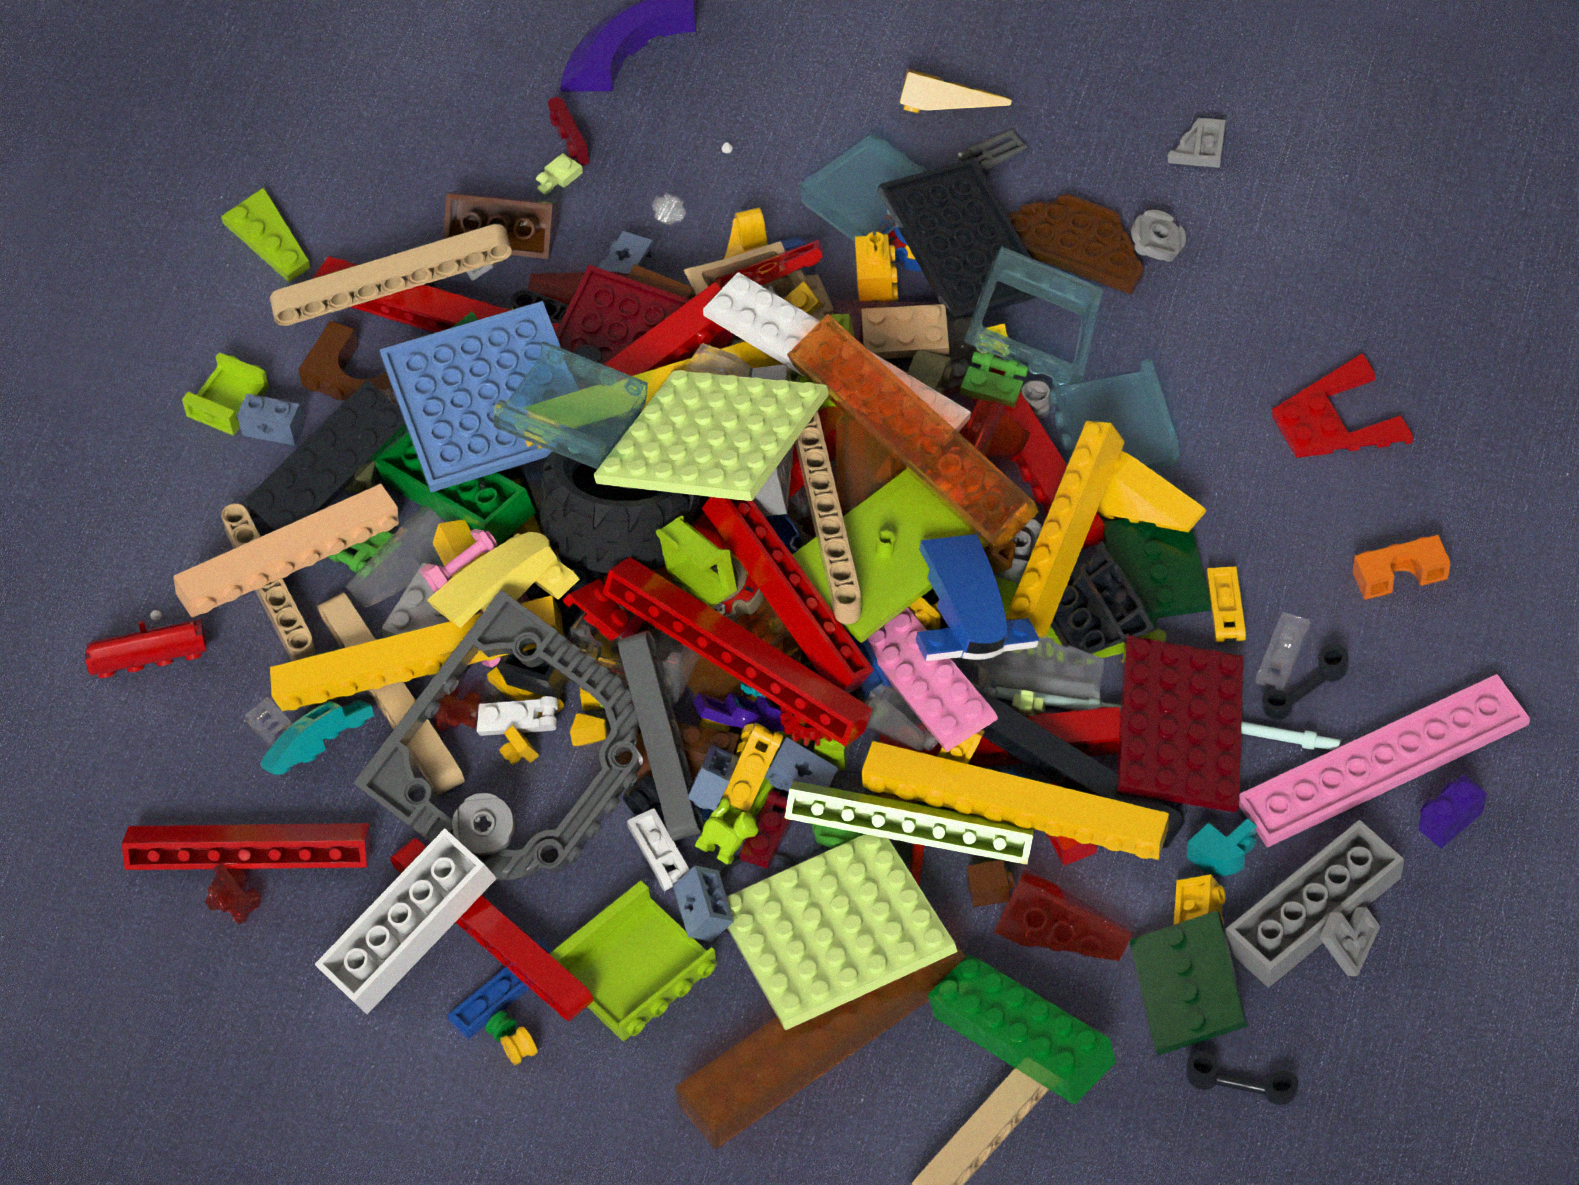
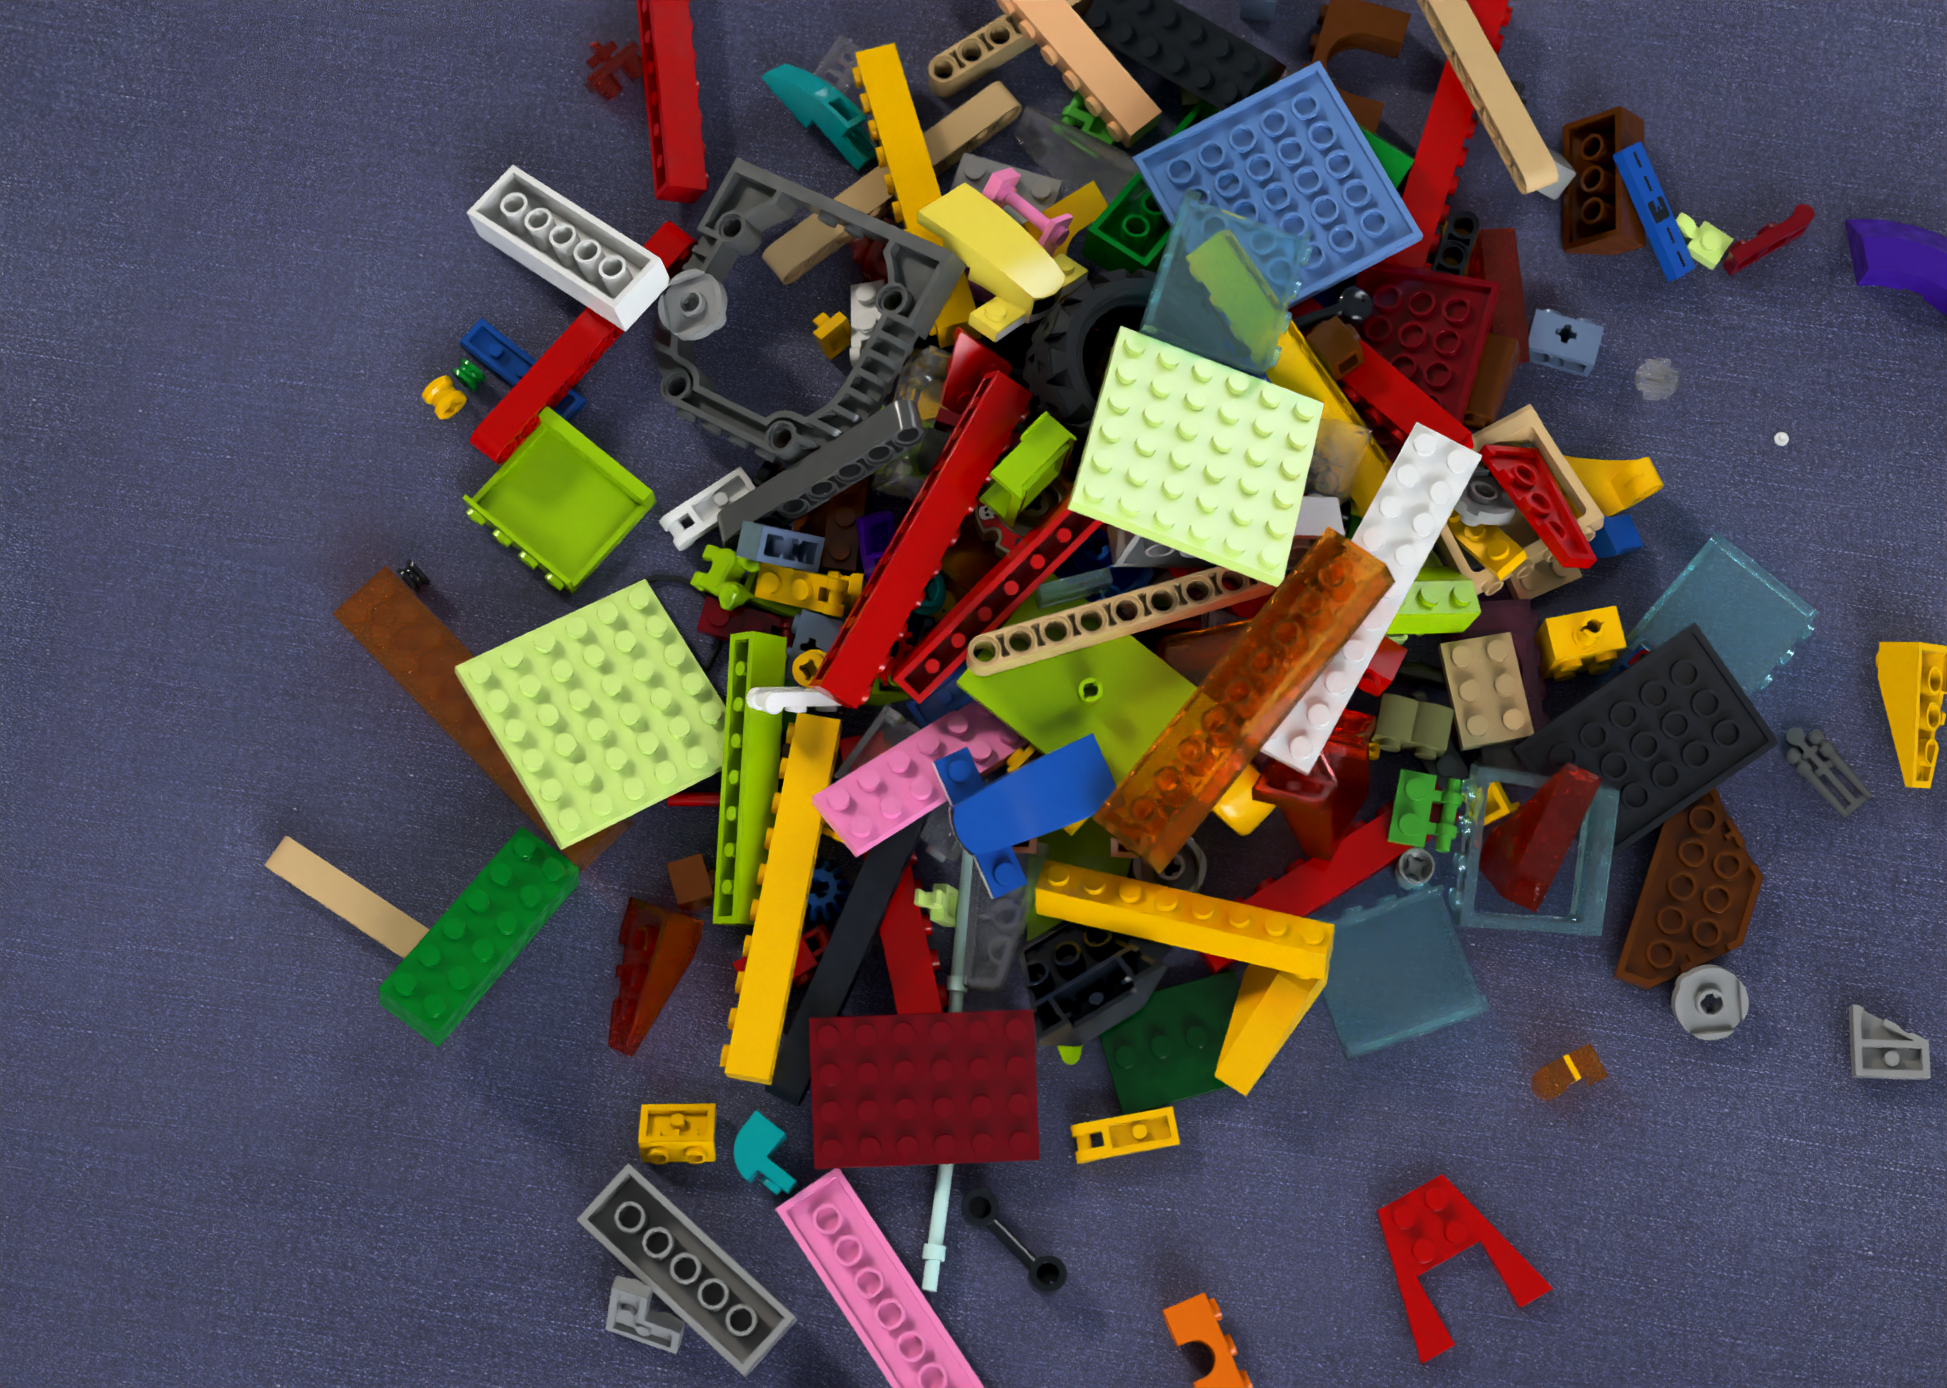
camera: 80 degrees right, 20 degrees up
sand blue brick [673,866,734,942] -> none
dark green plate [1129,911,1248,1055] -> none
black piece [1186,1051,1298,1105] -> none
clear plate [1256,612,1310,691] -> none
none -> black bush [396,559,431,594]
none -> white plate [746,686,841,714]
none -> yellow wheel [792,649,827,688]
none -> clear light blue tile [1035,567,1113,610]
none -> reddish brown brick [1307,315,1365,382]
none -> clear red wedge [1475,762,1603,913]
none -> clear orange leg [1531,1043,1608,1101]
none -> blue tile [1612,141,1696,282]

